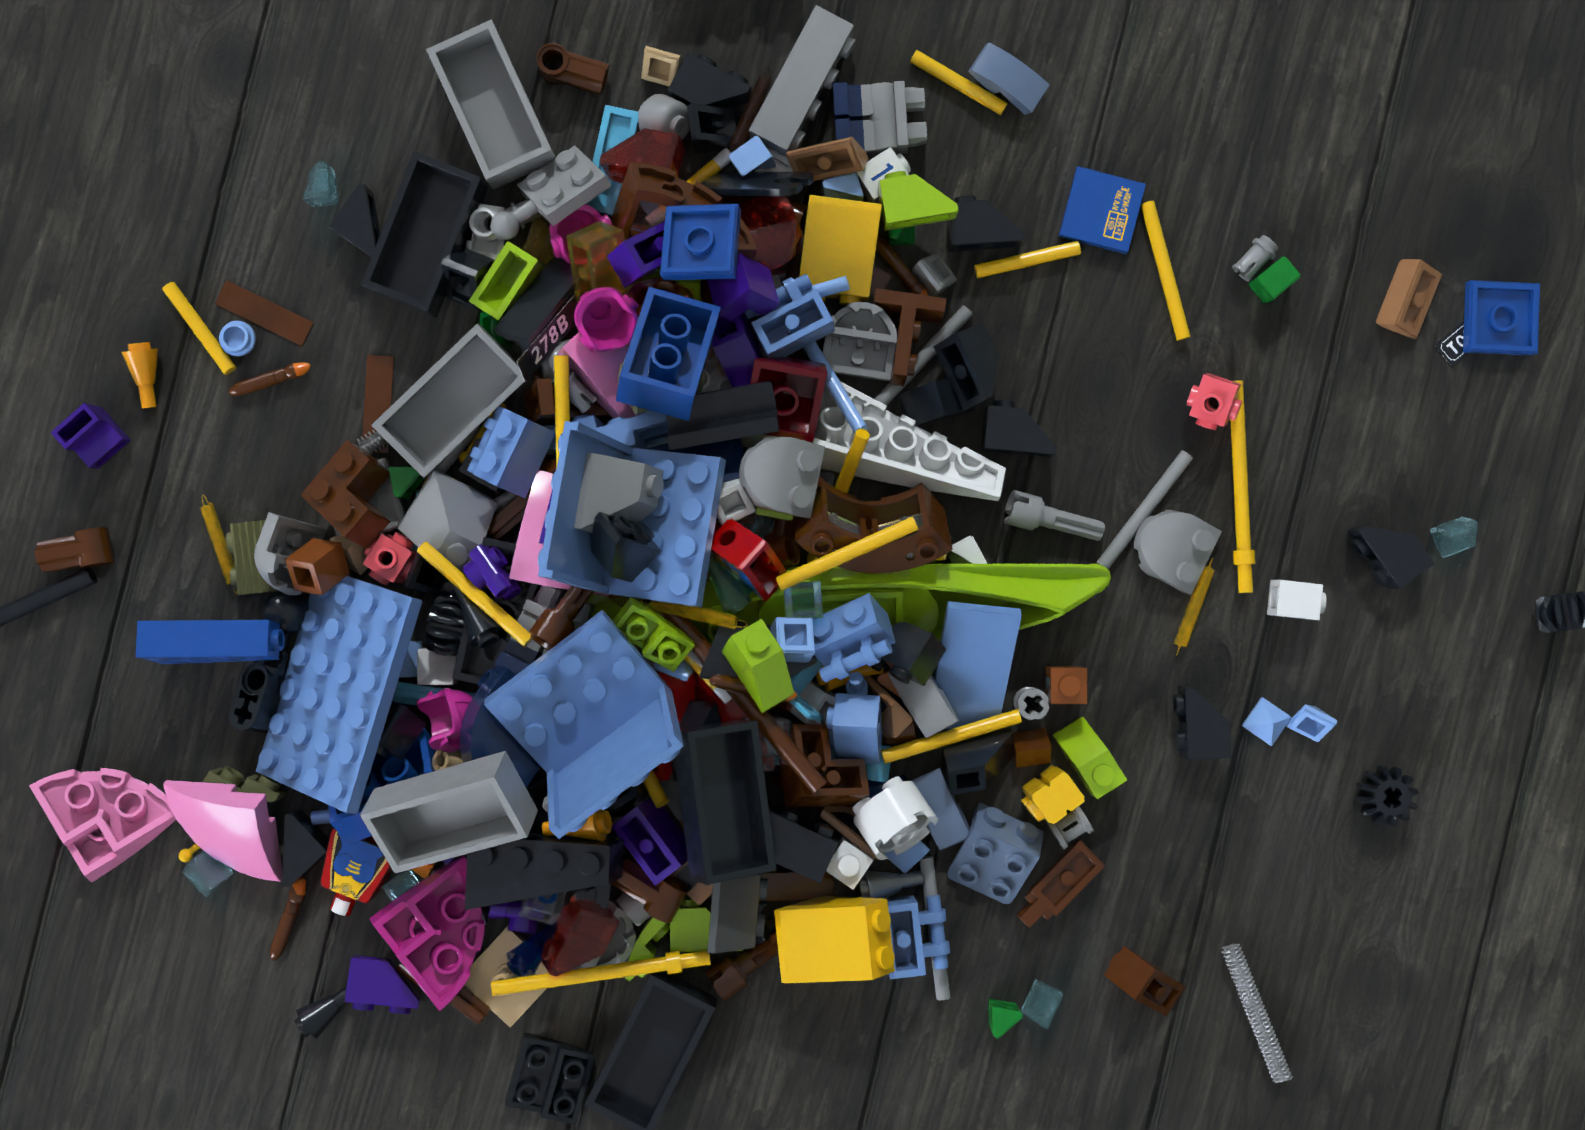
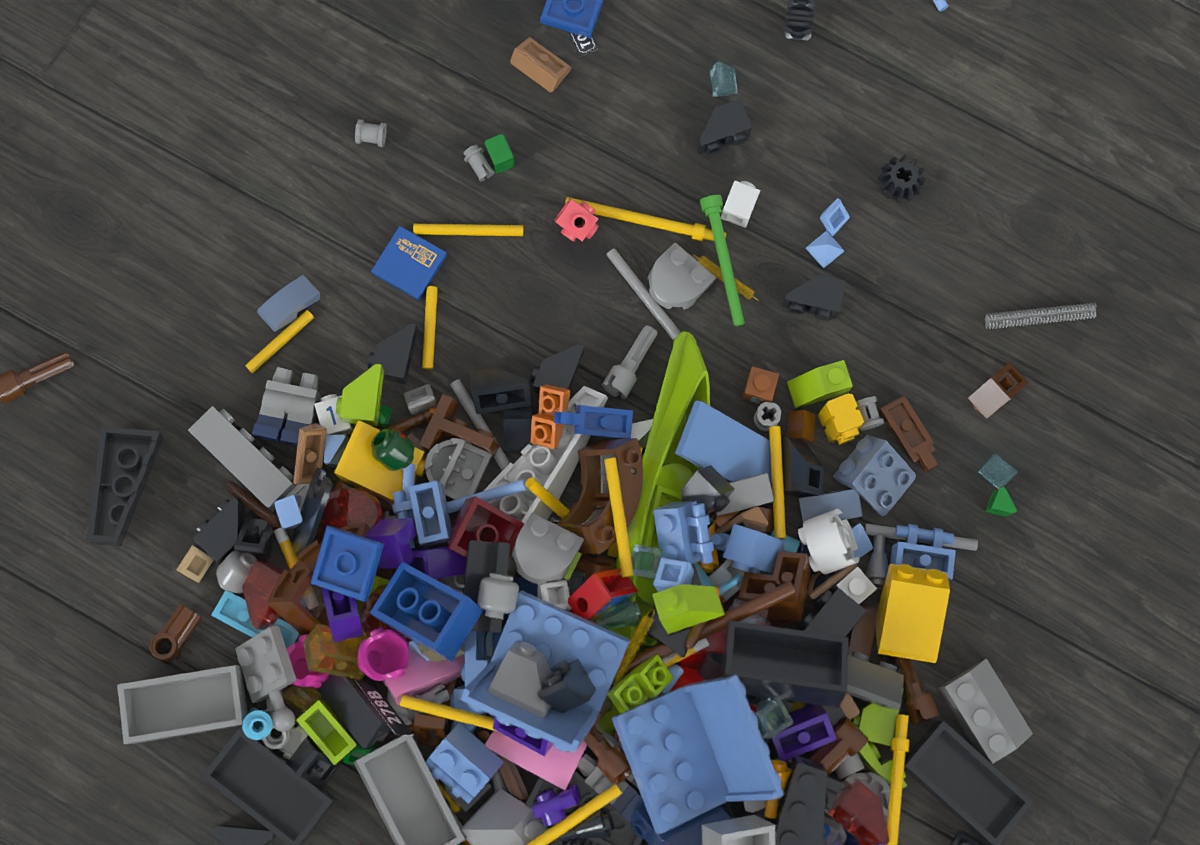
camera: 80 degrees left, 10 degrees down
none -> medium azure cone [242,708,273,740]
none -> light grey bush [355,119,387,147]
none -> dark green head [371,428,415,471]
none -> light grey head [477,573,519,619]
none -> orange slope [530,384,570,449]
none -> blue plate [554,405,633,439]
none -> bright green piece [700,195,745,326]
none -> clear light blue slope [755,698,794,739]
none -> light grey slope [937,659,1033,764]

